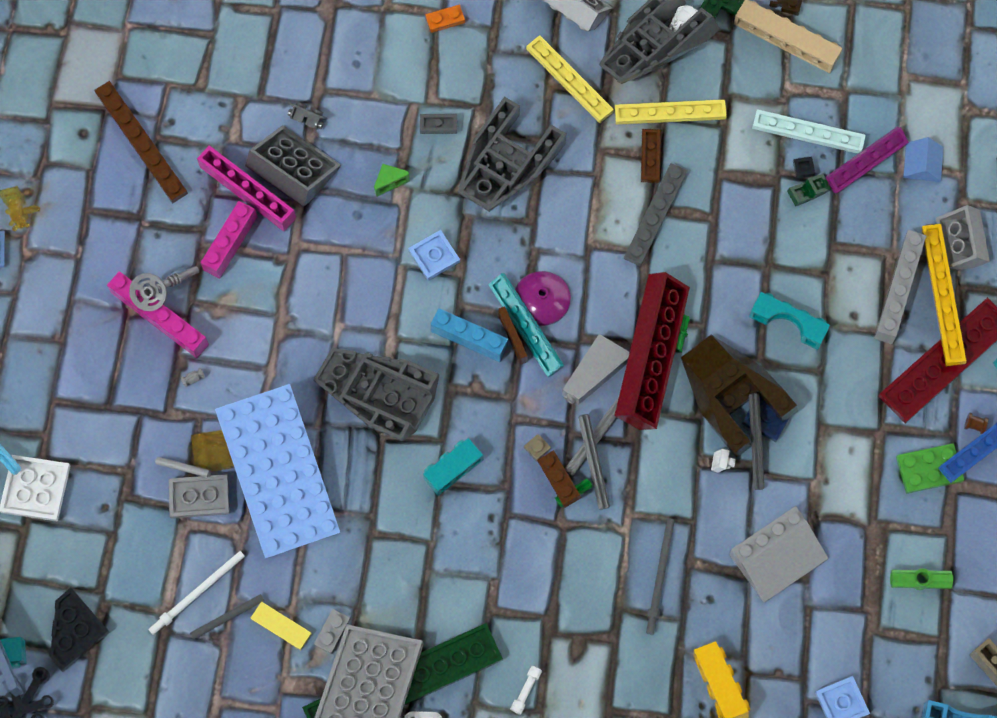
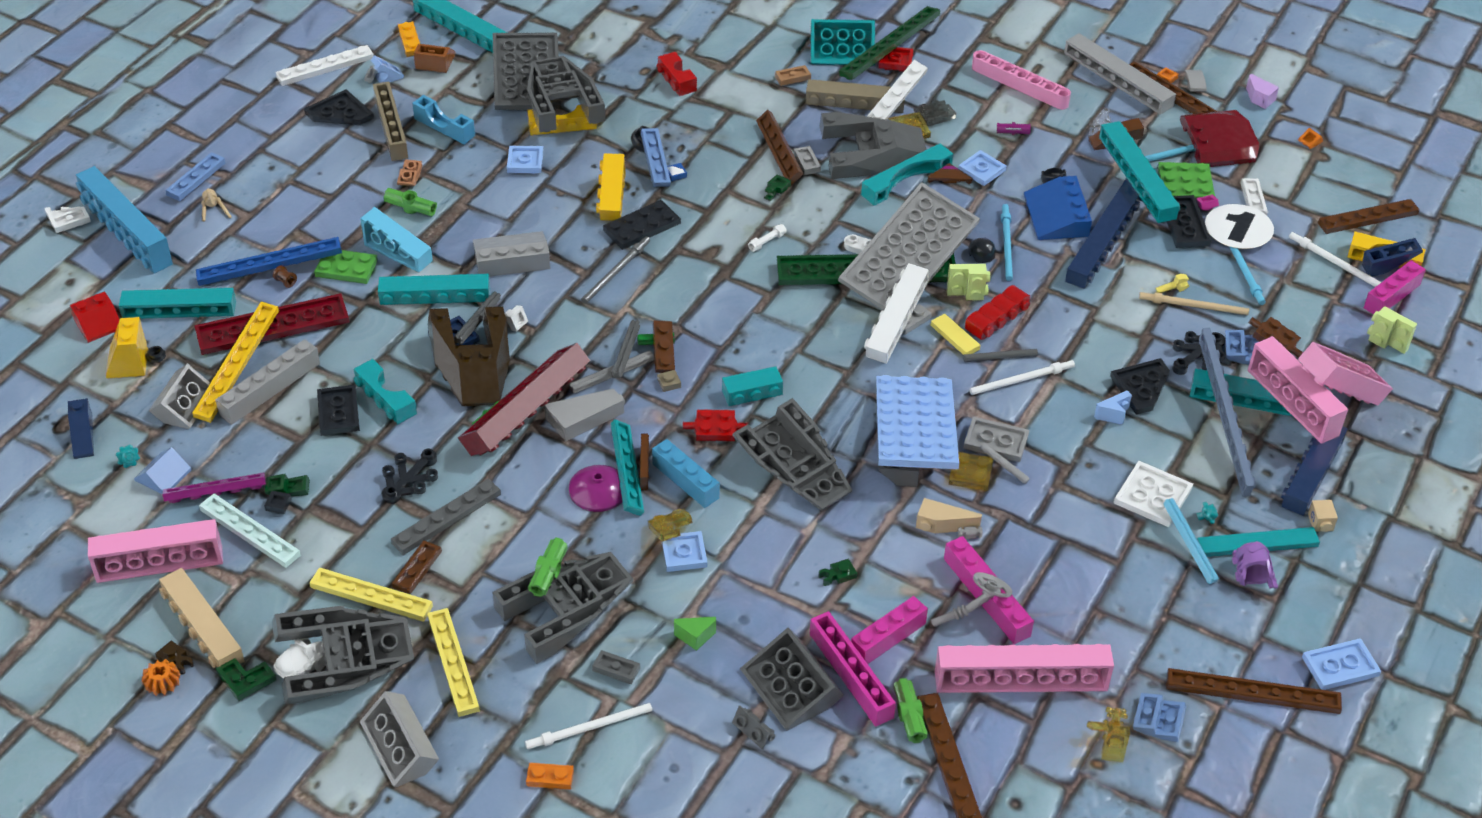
camera: 160 degrees left, 25 degrees down
none -> bright pink brick [88,519,223,583]
none -> teal plant [116,444,140,468]
none -> black plate [317,385,360,436]
none -> medium azure wedge [360,207,433,273]
none -> teal brick [378,274,490,305]
none -> black plant [382,448,438,504]
none -> nougat slope [397,159,423,186]
none -> white bar [525,703,652,750]
none -> bright green piece [528,537,568,597]
none -> black plate [603,200,681,250]
none -> clear yellow plate [647,509,693,542]
none -> red plate [683,409,748,441]
none -> dark green plate [818,558,857,586]
none -> white brick [864,263,929,364]
none -> bright green piece [893,678,927,743]
none -> tan slope [916,498,982,533]
none -> bright pink brick [935,644,1114,693]
none -> yellowish green plate [946,264,990,300]
none -> red brick [965,285,1030,340]
none -> light blue slope [1094,391,1132,424]

